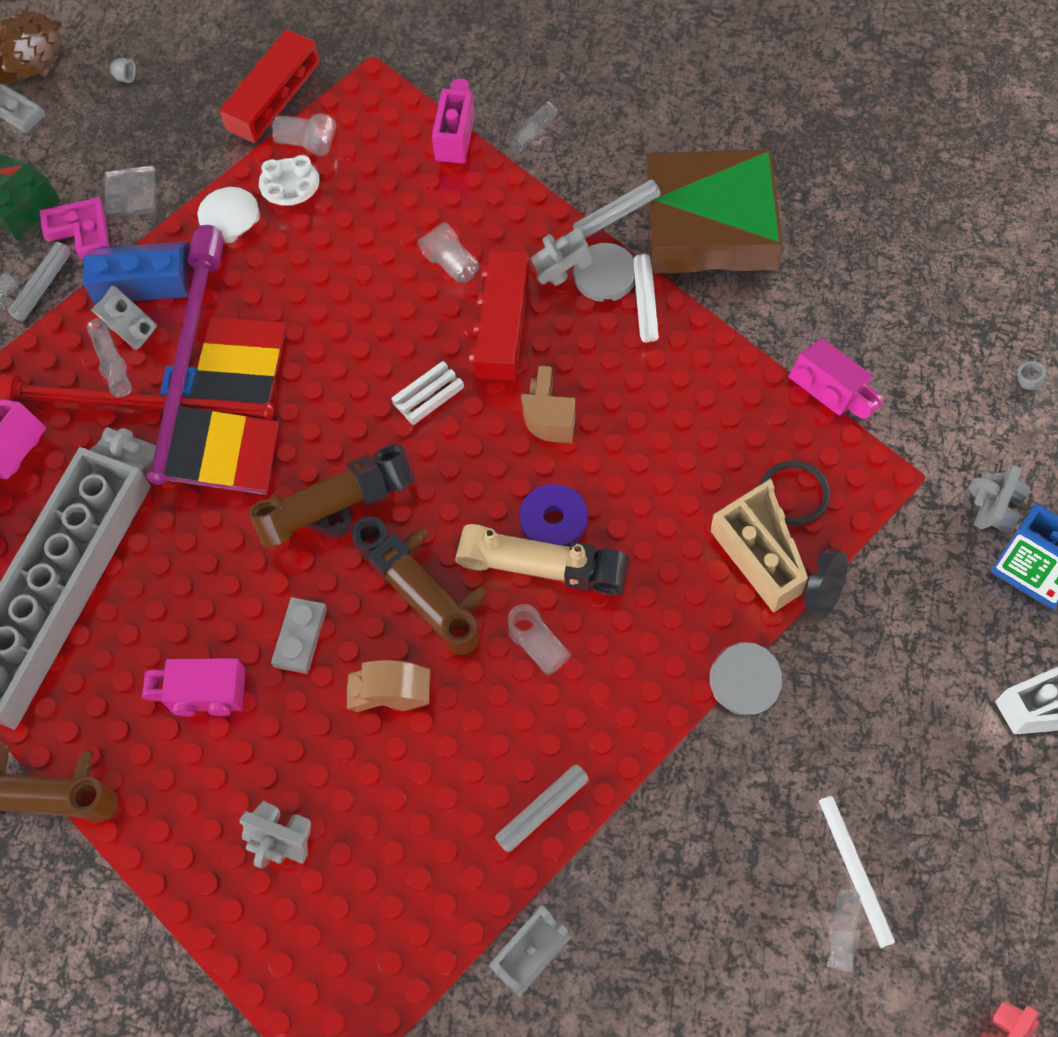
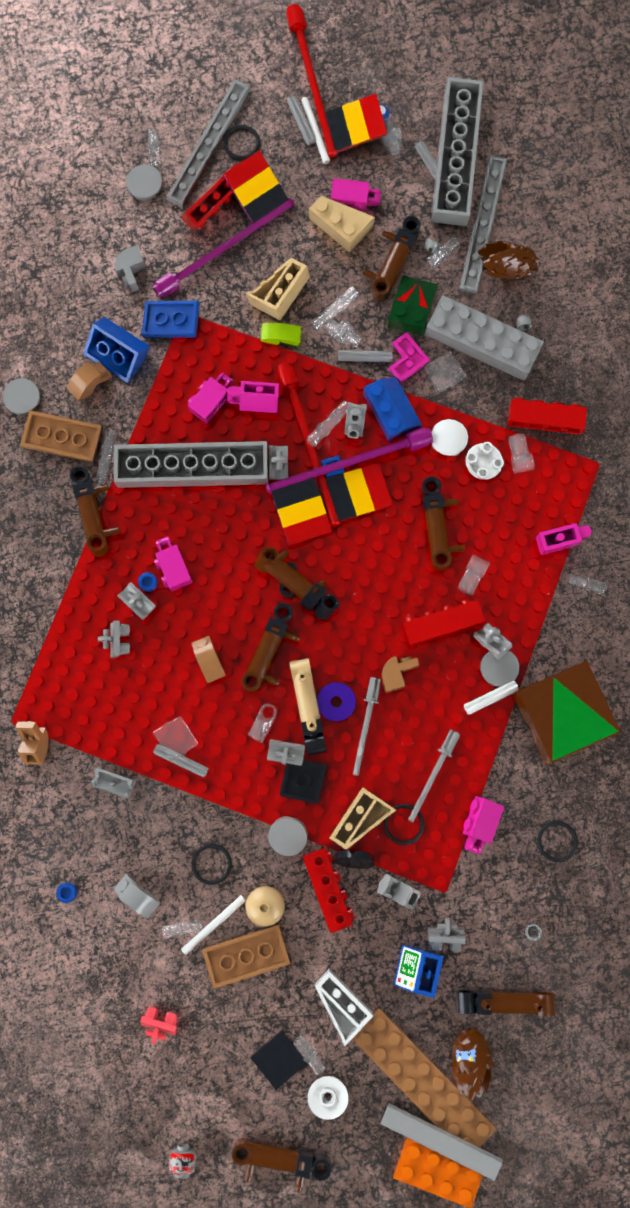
camera: 65 degrees right, 15 degrees up
light grey plate [271,597,327,674] -> none
white tile [391,361,464,425] -> none
light grey axle [573,179,661,239] -> none
none -> light grey brick [114,874,160,919]
none -> light grey hips [118,582,156,620]
none -> blue tile [138,572,158,592]
none -> clear piece [153,716,198,761]
none -> black piece [191,843,232,885]
none -> medium nougat plate [202,924,291,989]
none -> tan cylinder [245,886,285,927]
none -> light grey hips [267,739,305,766]
none -> black tile [279,760,326,804]
none -> red brick [302,847,355,934]
none -> light grey piece [353,677,382,776]
none -> light grey brick [376,874,422,910]
none -> light grey piece [408,730,460,822]
none -> reddish brown piece [421,476,465,571]
none -> light grey brick [425,295,544,381]
none -> black piece [537,821,578,862]

